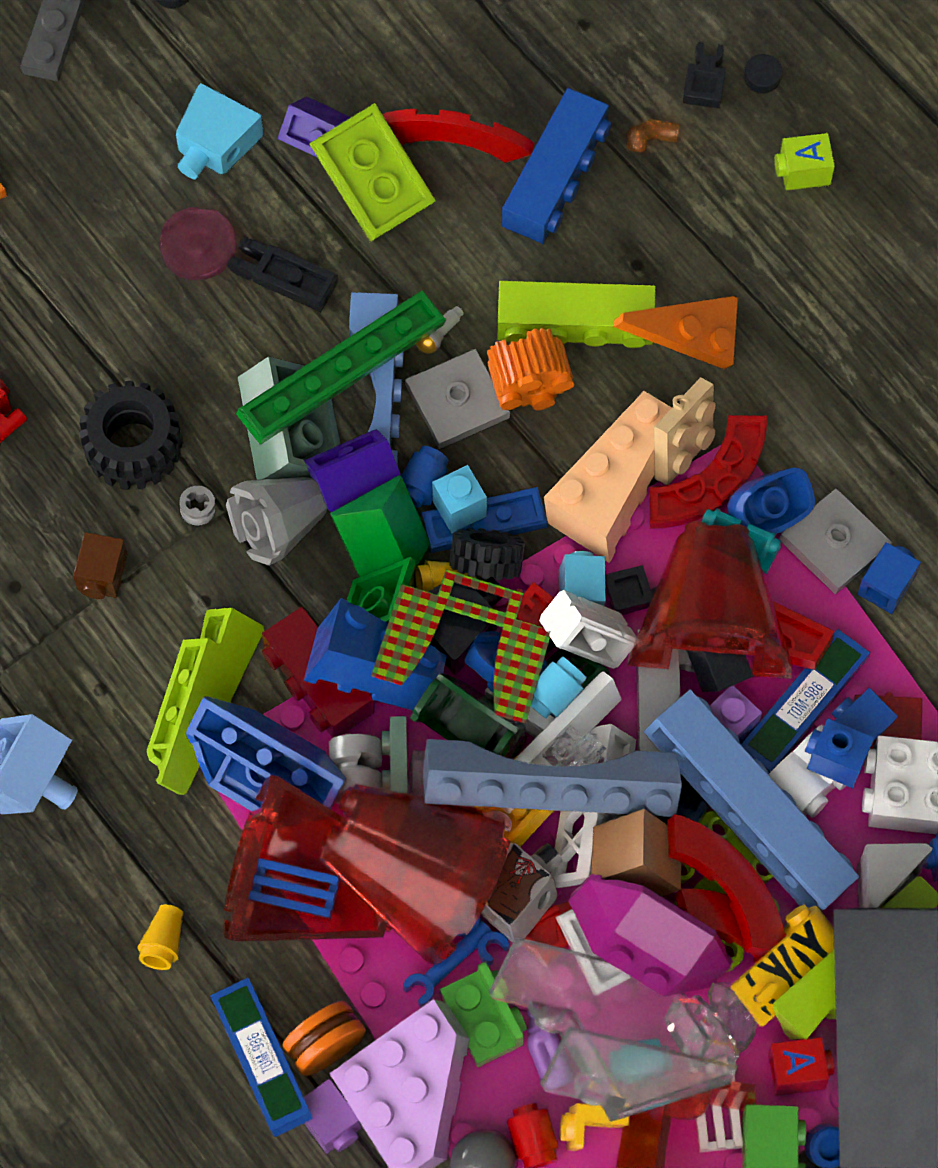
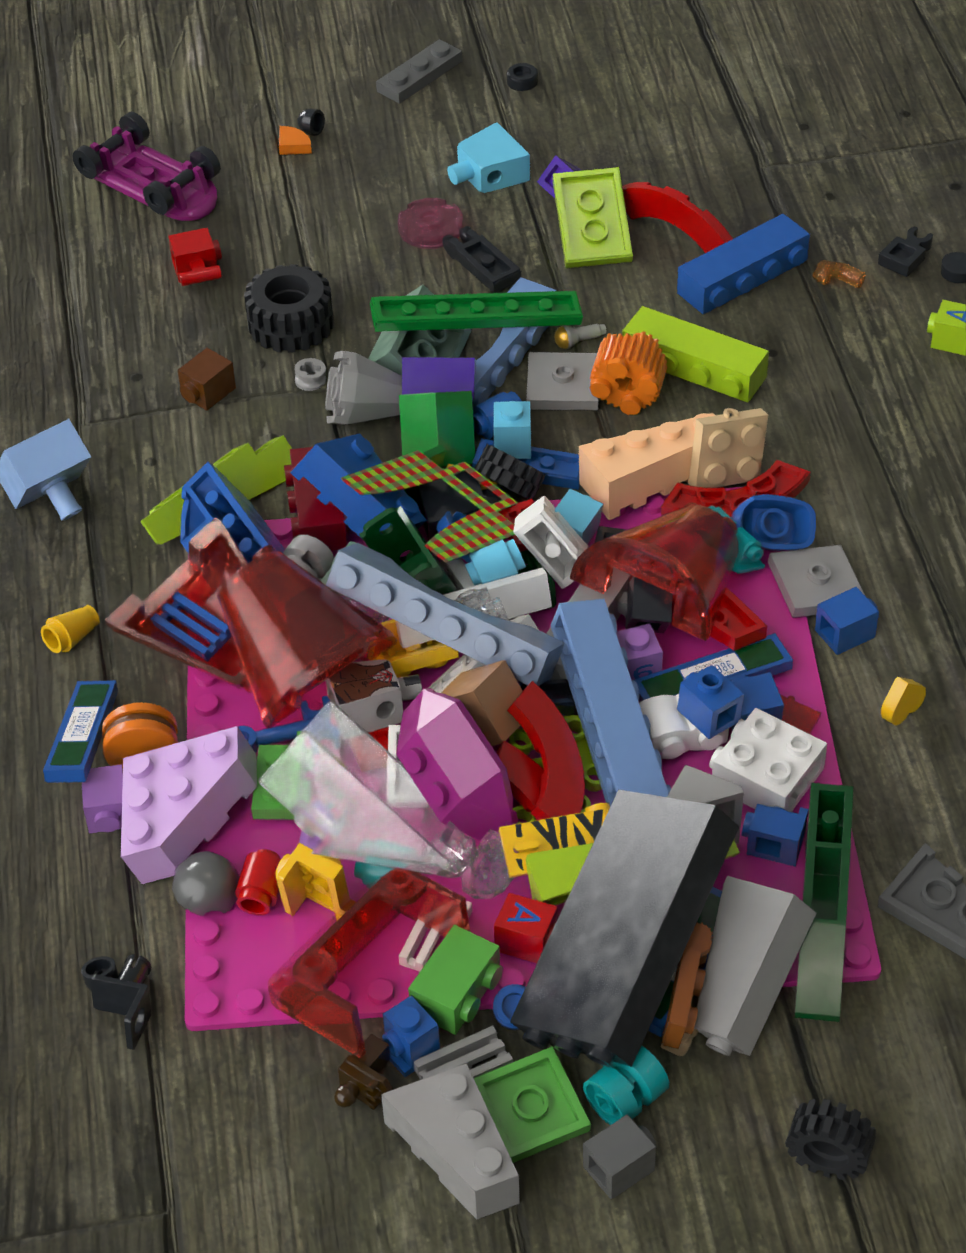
camera: 30 degrees right, 20 degrees down
orange wing [614,296,738,369] -> none

